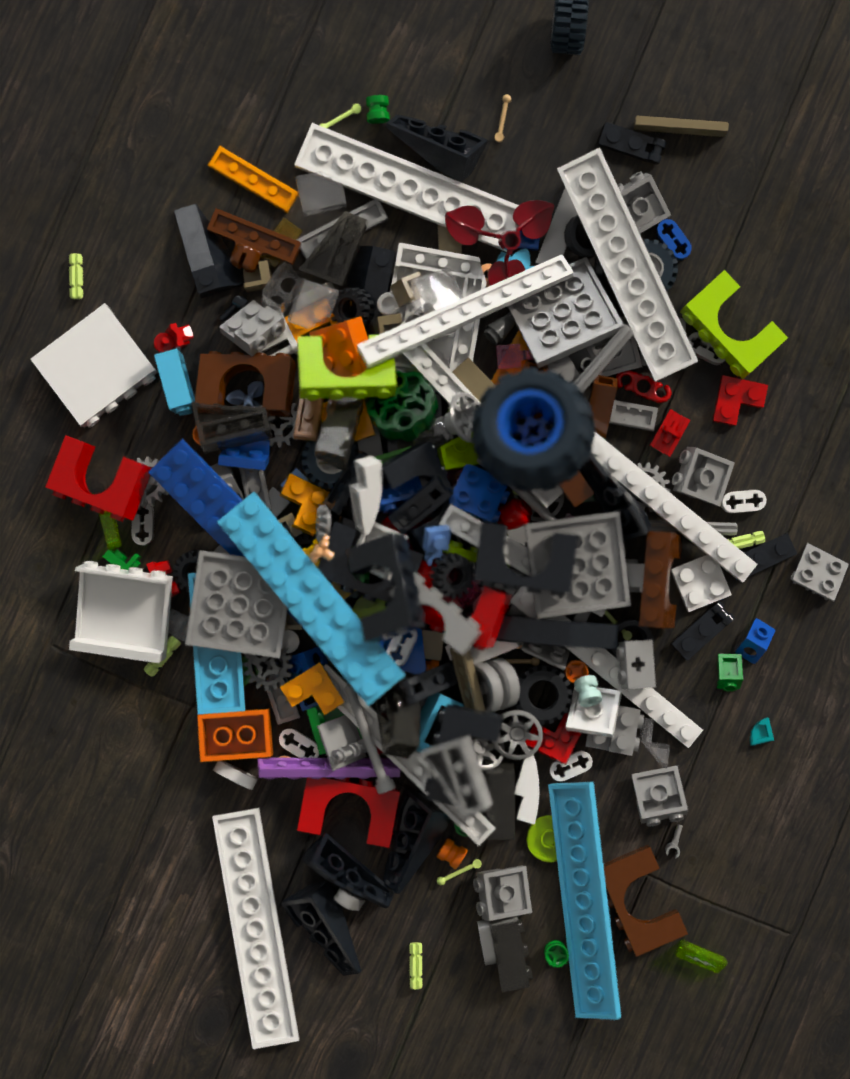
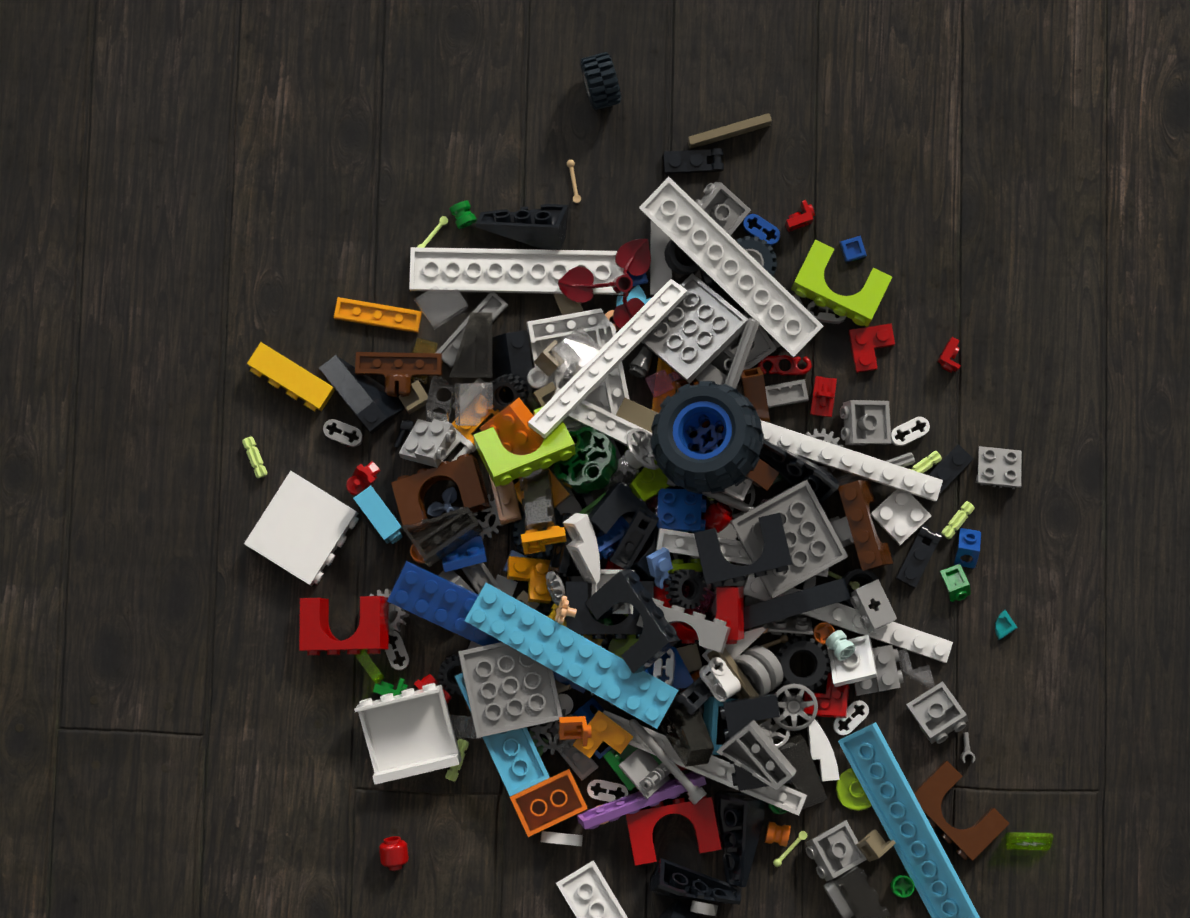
camera: 30 degrees left, 5 degrees down
none -> yellow brick [247,342,335,412]
none -> light grey beam [323,419,363,447]
none -> red head [379,836,409,871]
none -> light orange plate [521,526,567,555]
none -> orange bracket [559,716,592,746]
none -> white piece [699,657,741,702]
none -> red bracket [785,200,815,232]
none -> blue tile [840,236,867,263]
none -> dark tan panel [856,829,896,862]
none -> red bracket [937,337,961,372]
none -> yellowish green axle [941,501,975,539]

